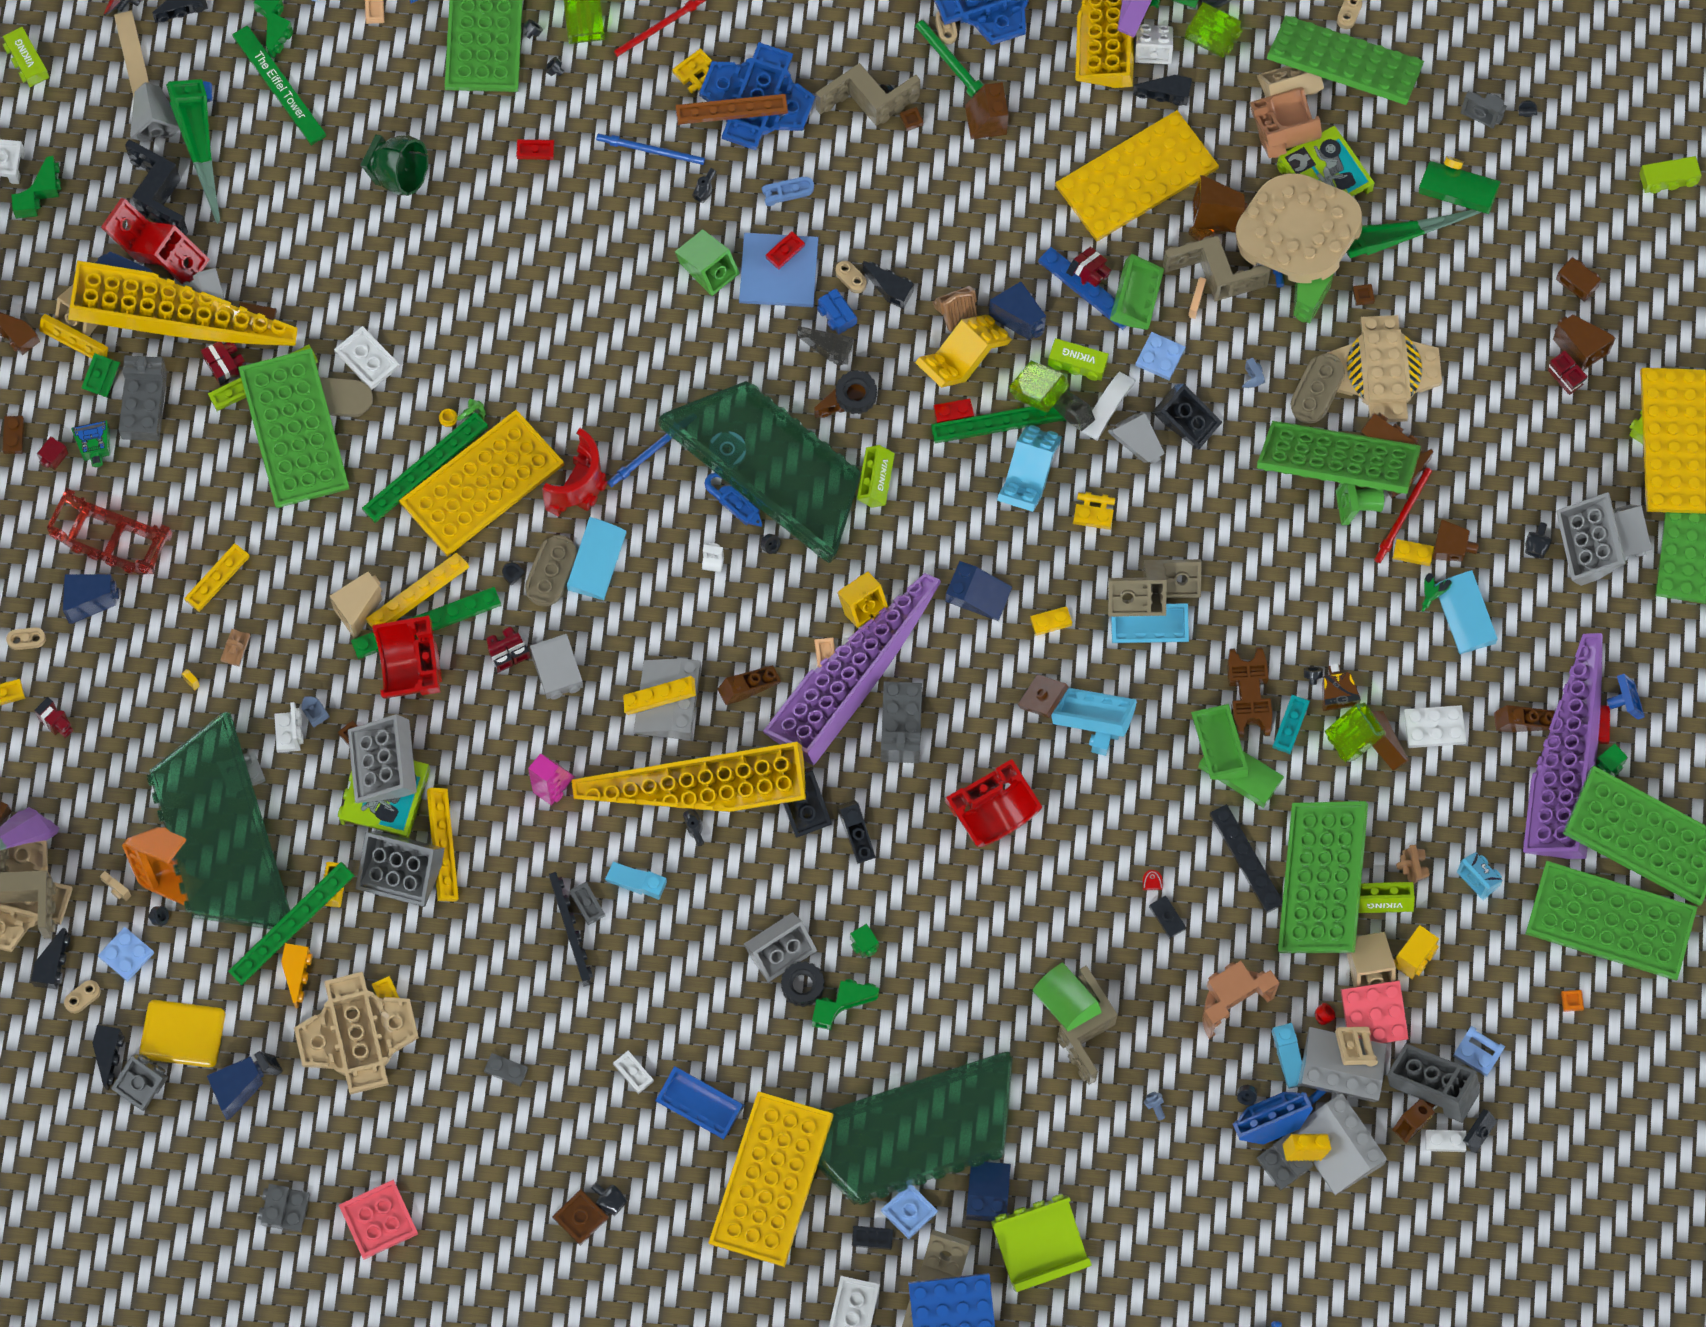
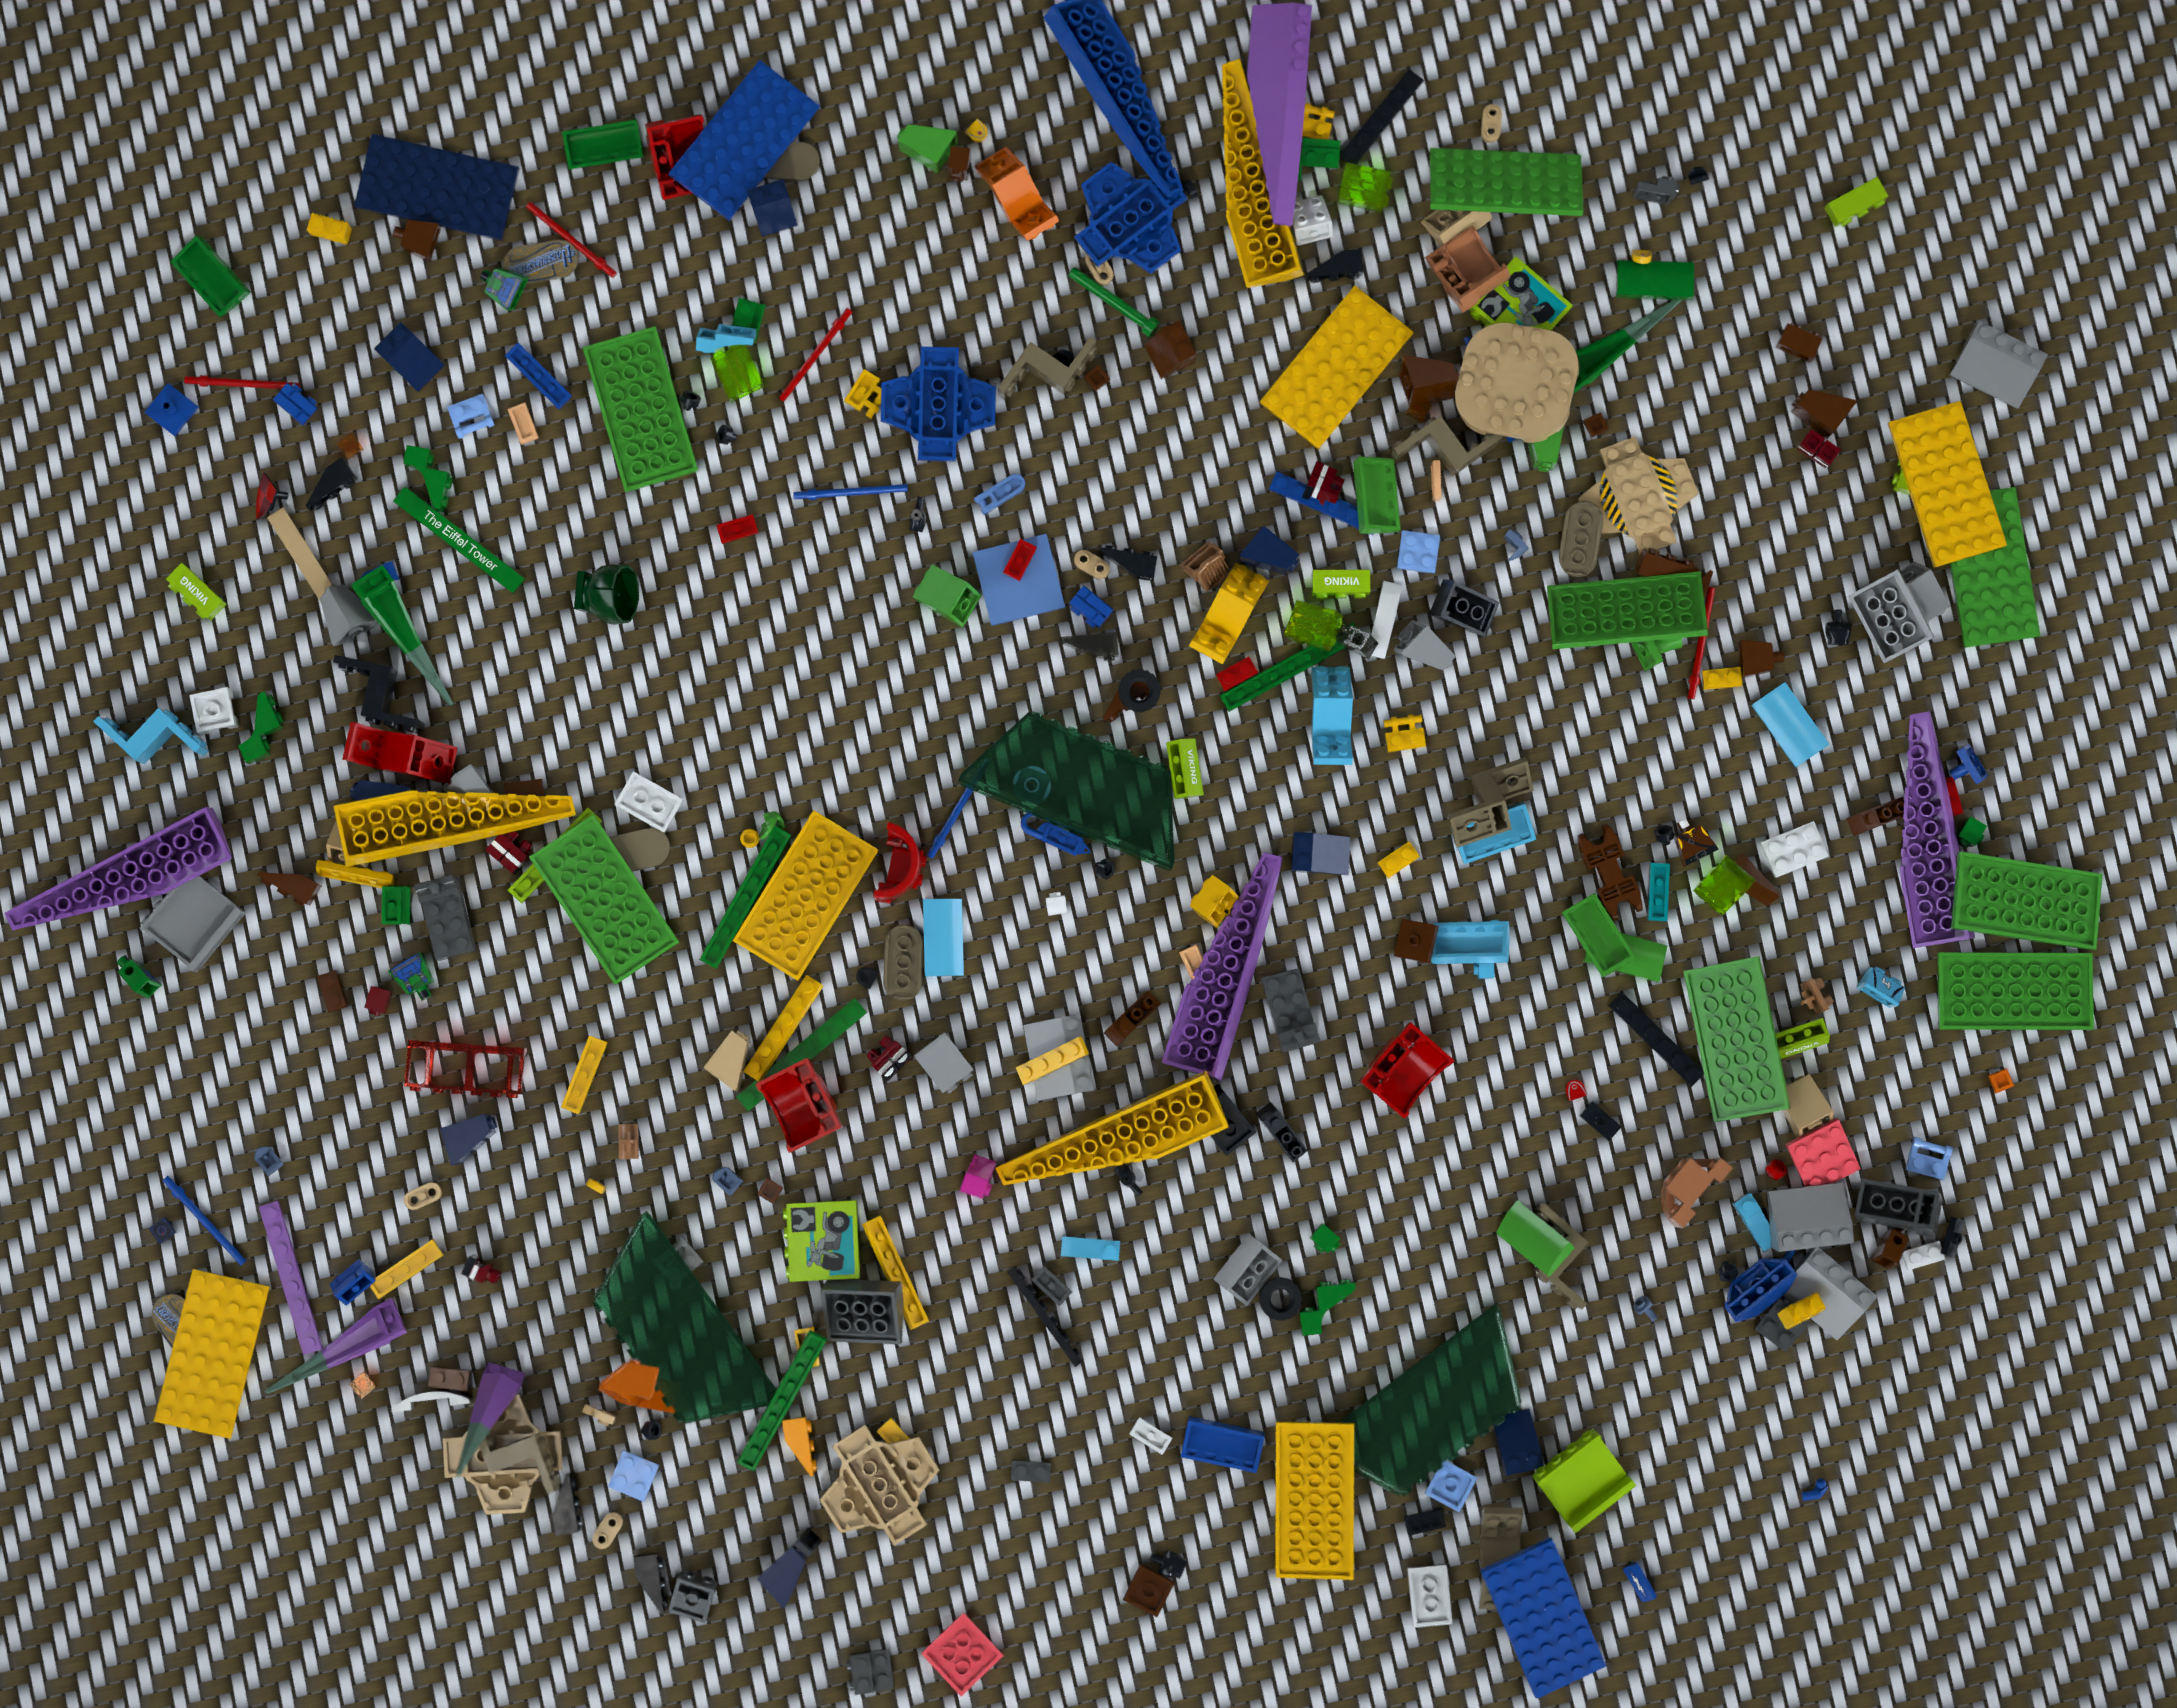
camera: 20 degrees left, 15 degrees up
yellow piece [139,1000,226,1068] -> none
white bracket [275,702,304,753] -> none
light grey slope [348,714,417,803] -> none
dark orange plate [675,94,788,125] -> none
tan plate [1335,1027,1378,1067] -> none
yellow brick [1393,925,1439,979] -> none
green piece [1421,573,1452,612] -> none

